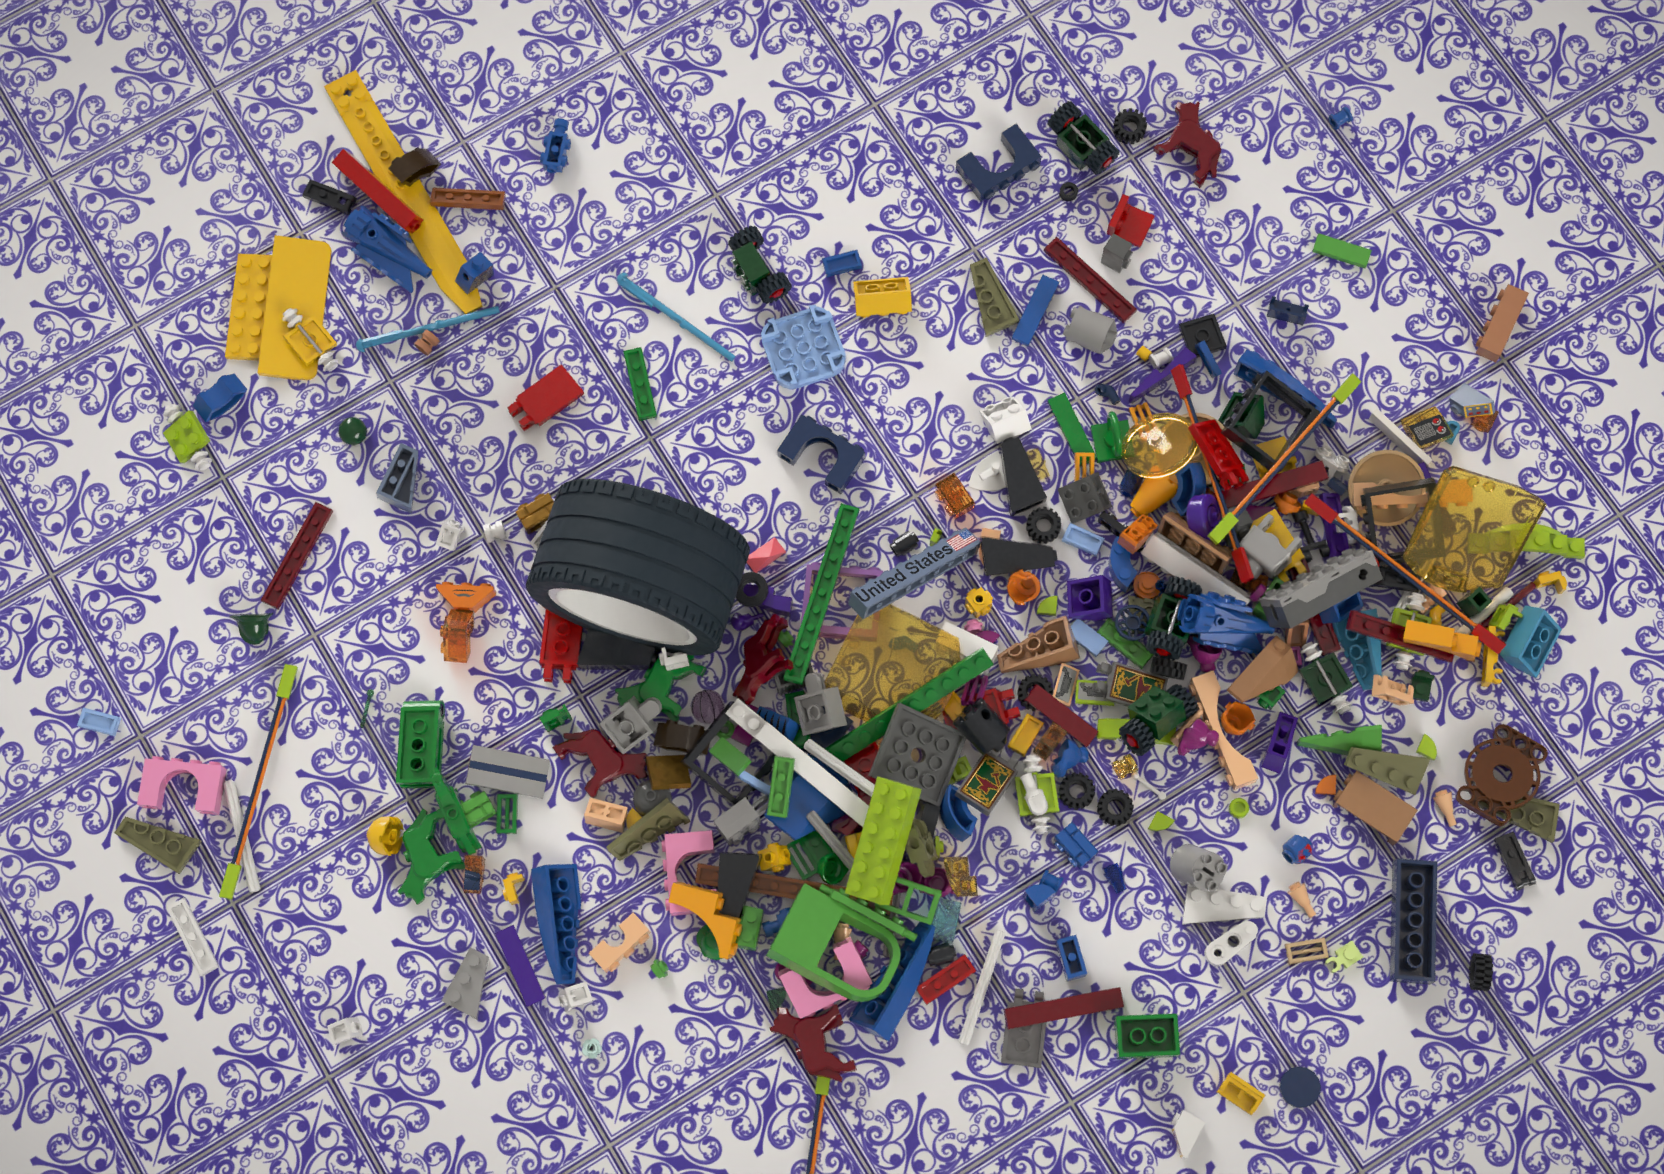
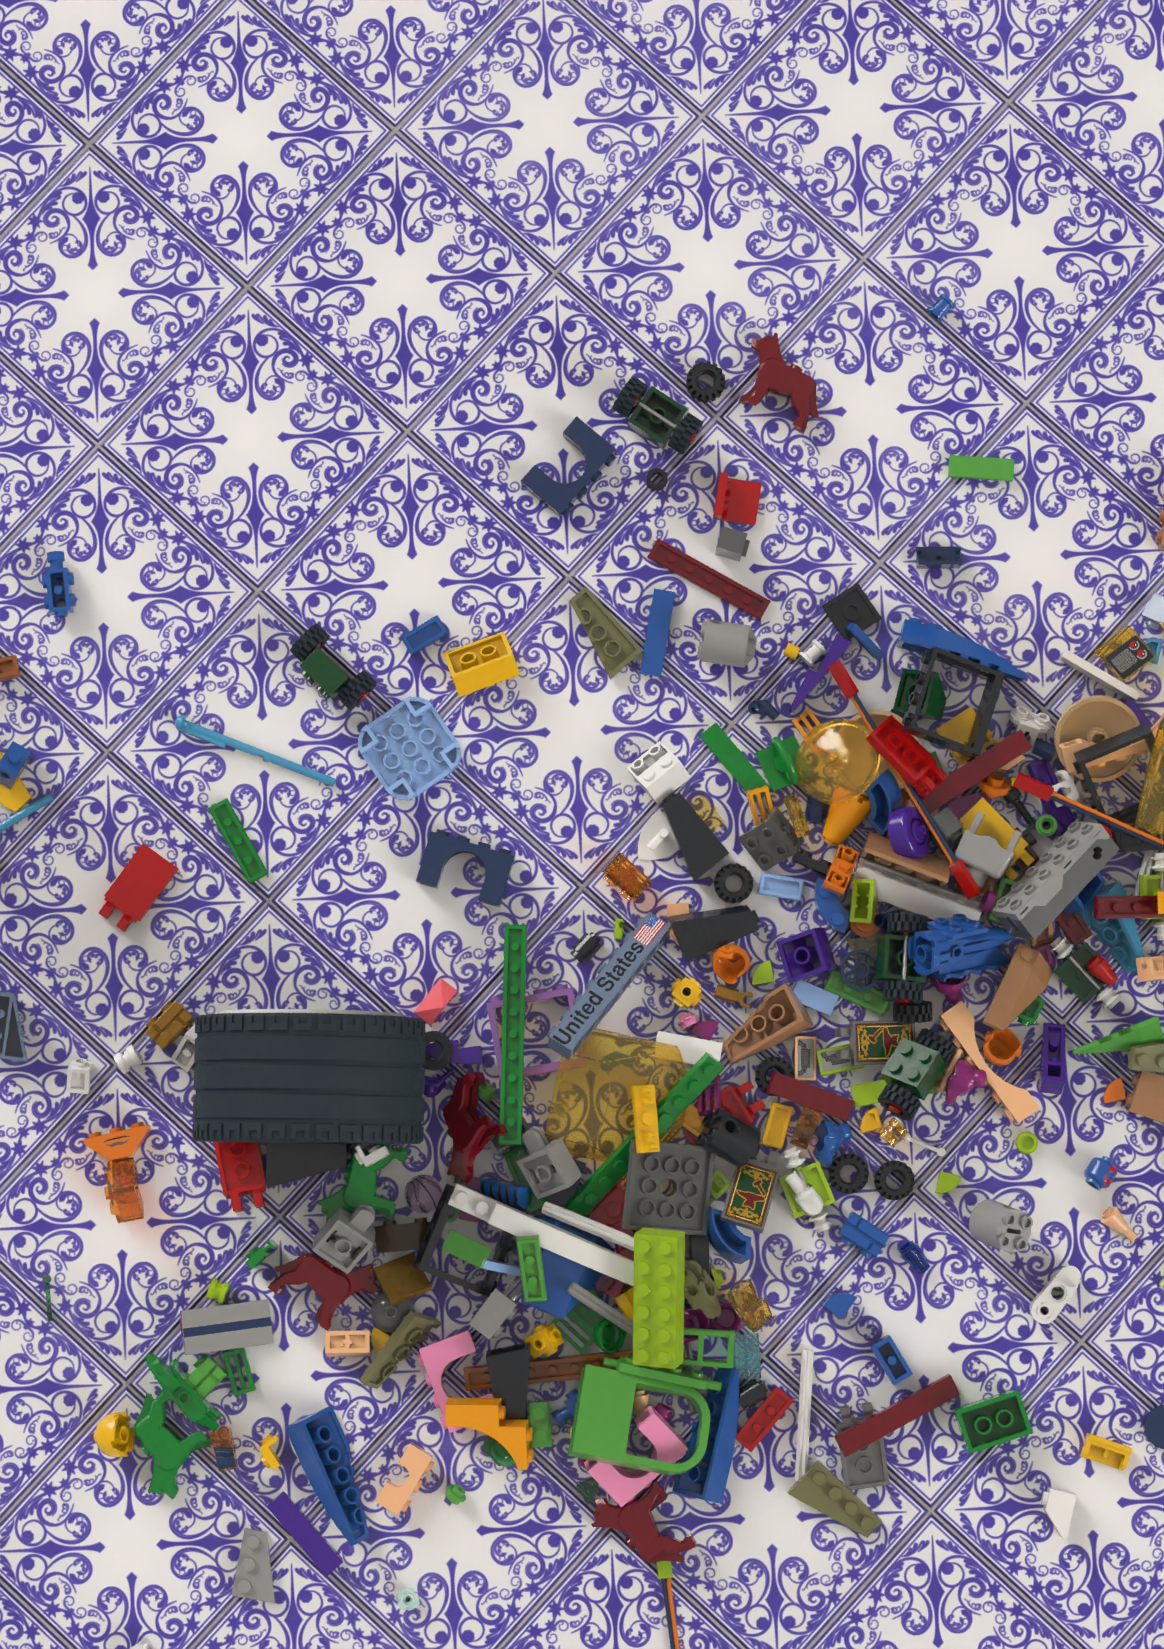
camera: 15 degrees left, 10 degrees up
green hinge [396,700,445,789] -> none
white bracket [559,982,593,1012] -> none
blue bush [1039,869,1064,894] -> none
white wing [1182,885,1267,925] -> none
piece [1208,373,1362,545] -> none
tan tile [1284,938,1329,965] -> none
none -> lime wheel [206,1278,230,1304]
none -> yellow plate [631,1085,660,1153]
none -> pearl gold bar [714,983,754,1008]
none -> clear yellow tile [783,794,811,838]
none -> olive wing [787,1460,882,1538]
none -> lime slope [850,878,878,924]
none -> yellow tile [860,1107,882,1133]
none -> bright green plate [1035,814,1058,836]
none -> red cone [1086,954,1118,987]

